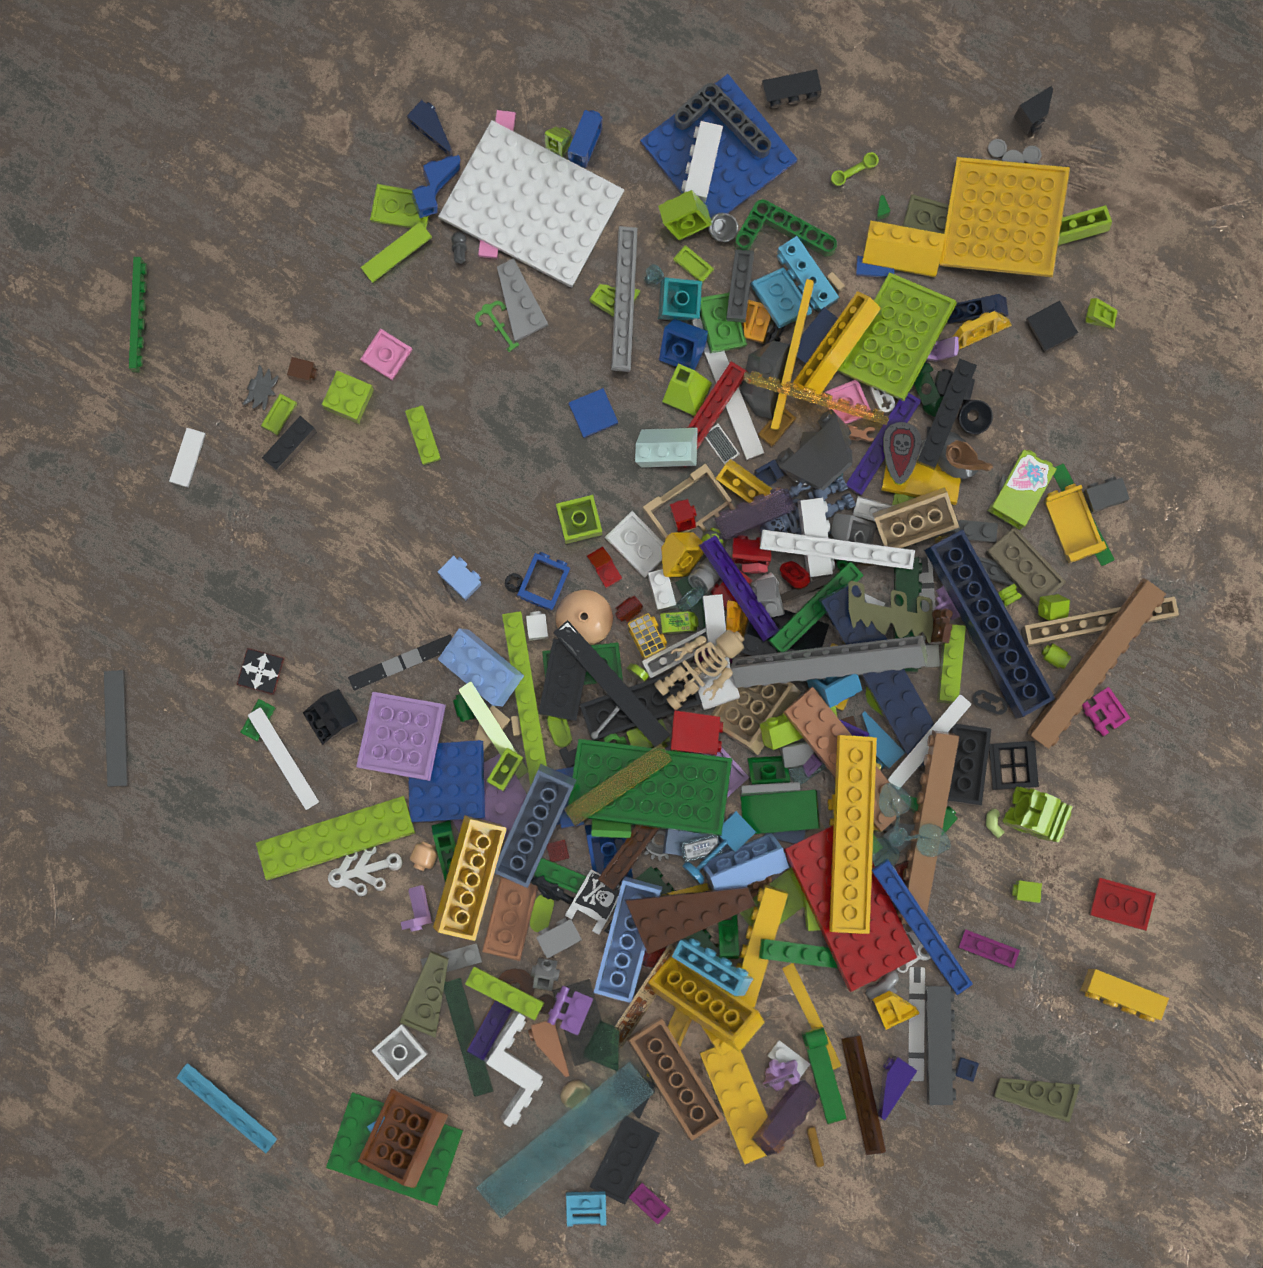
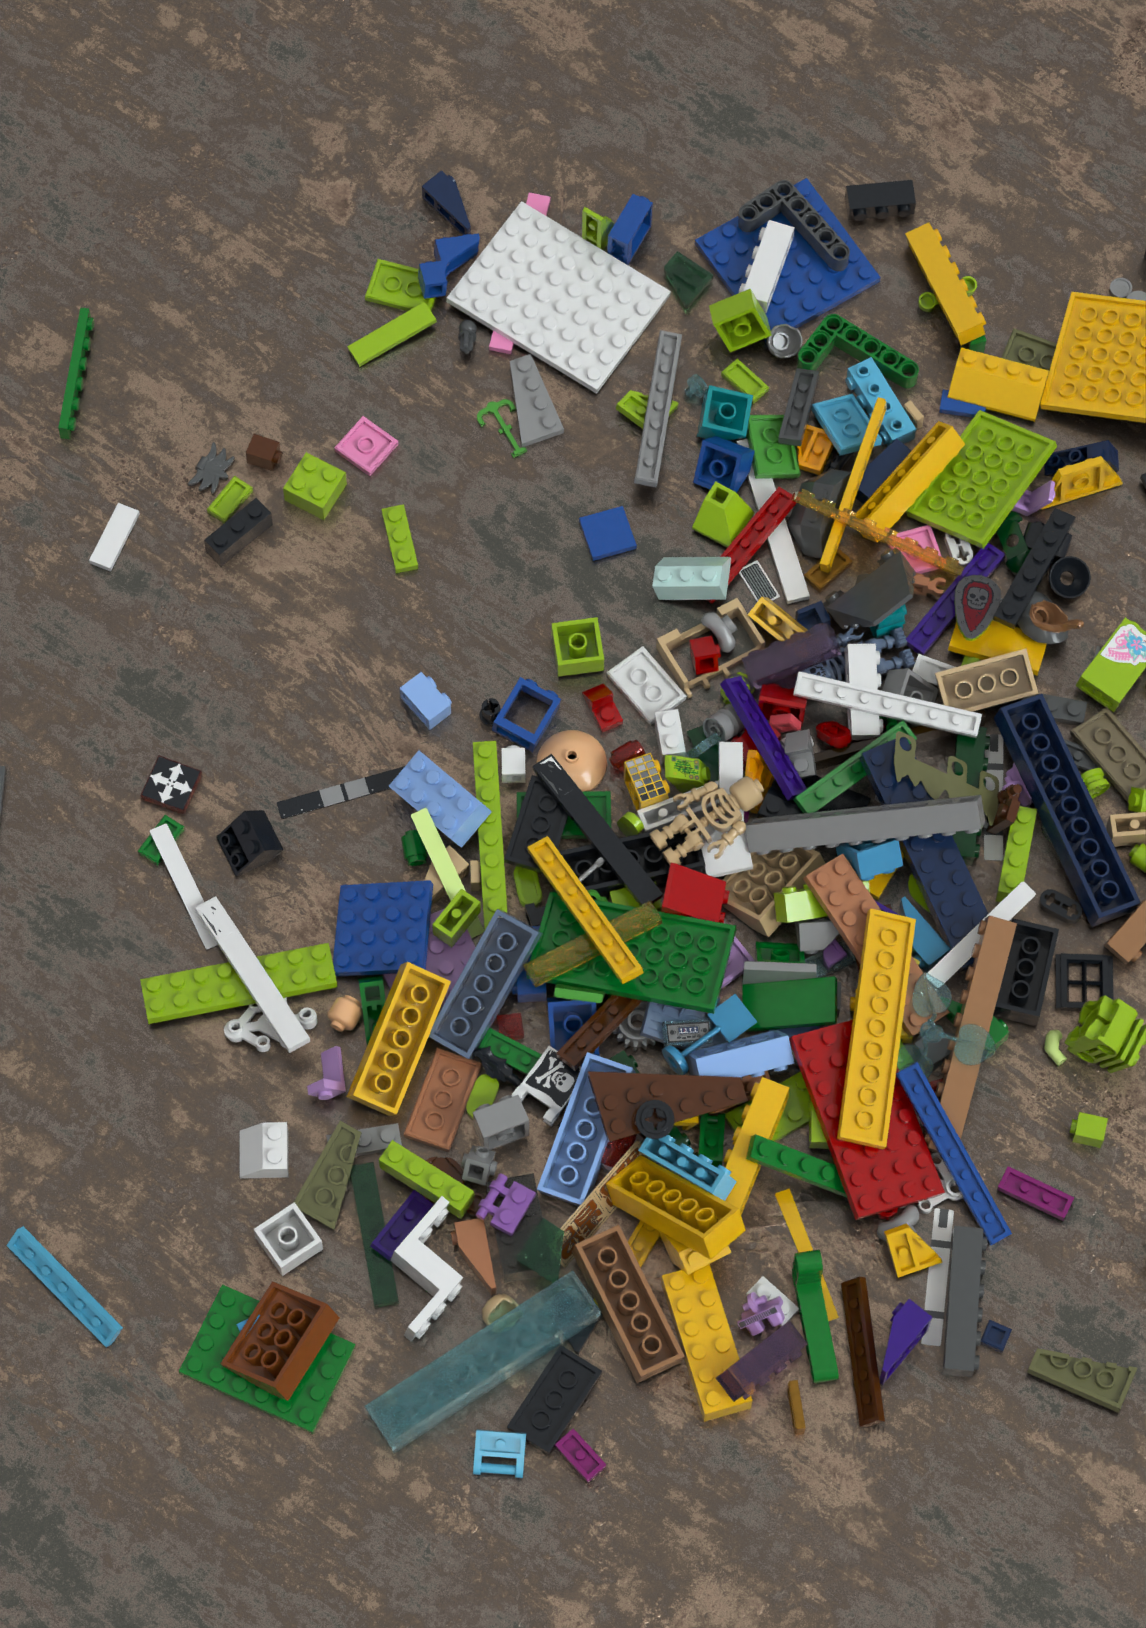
camera: 10 degrees right, 15 degrees down
lavender plate [356,692,446,781] -> none
yellow slope [661,532,704,577] -> none
none -> white tile [195,896,310,1053]
none -> white slope [240,1122,289,1179]
none -> yellow plate [527,836,643,985]
none -> black gear [635,1100,675,1139]
none -> clear green wing [664,251,713,310]
none -> light grey piece [701,612,738,653]
none -> yellow brick [905,222,986,346]

